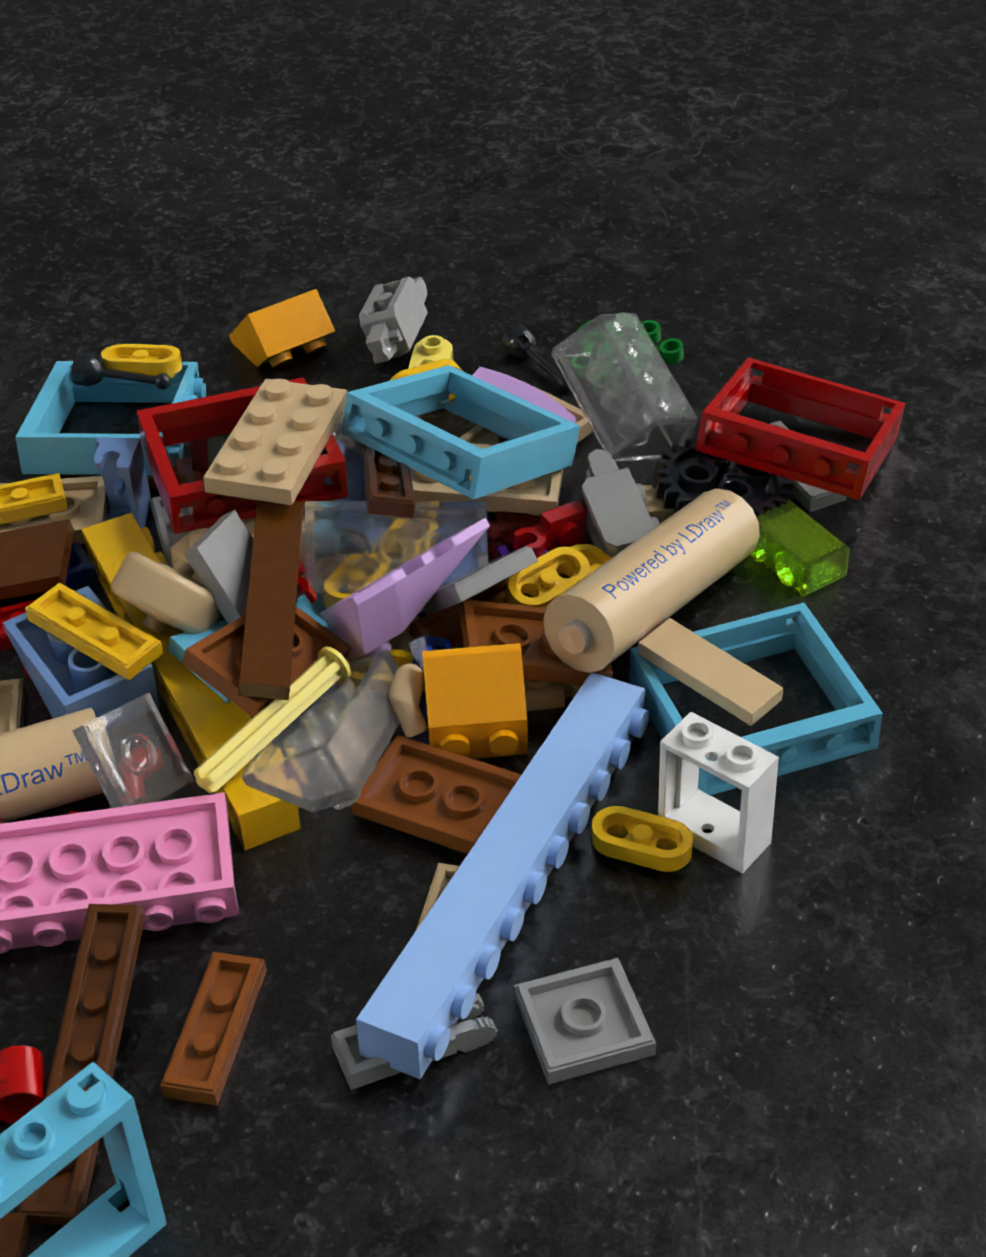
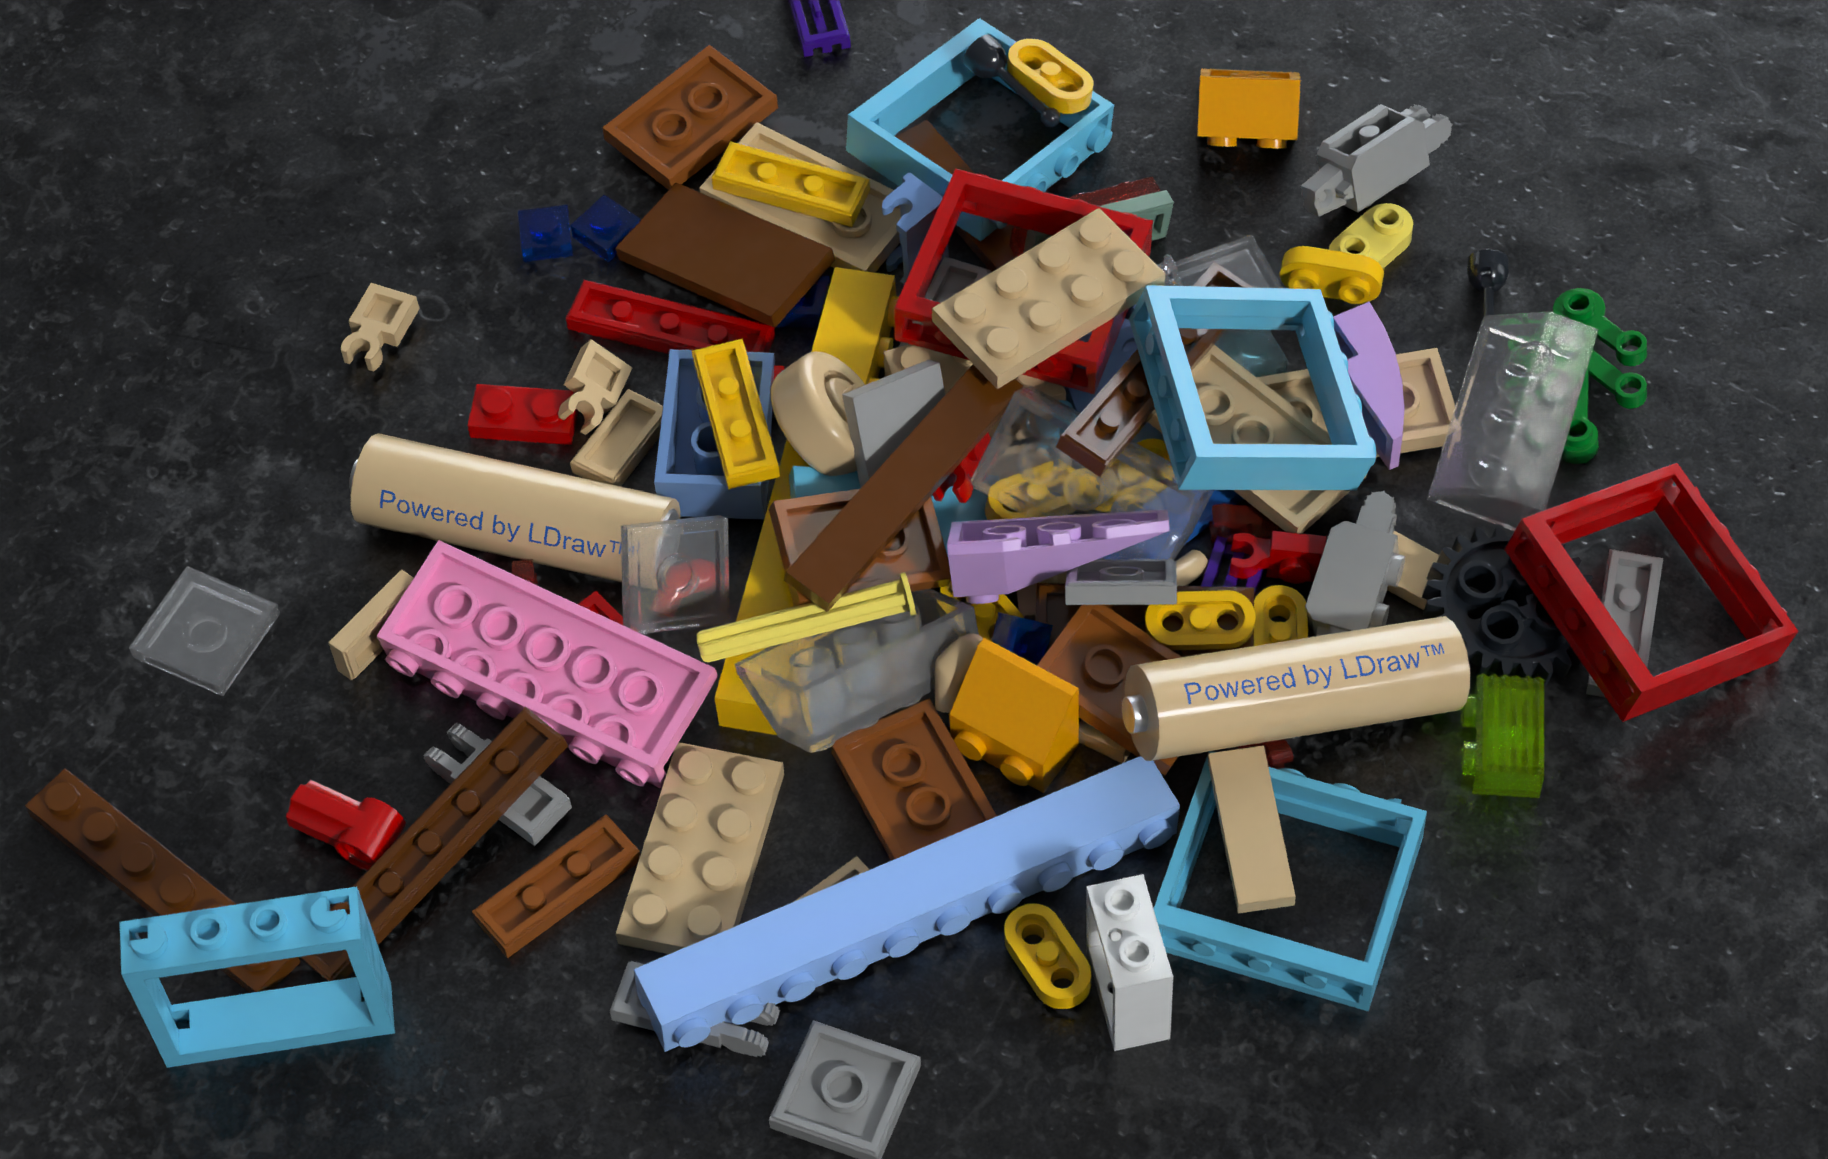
camera: 40 degrees right, 15 degrees up
none -> light grey hinge [423,723,572,846]
none -> tan plate [616,742,784,954]

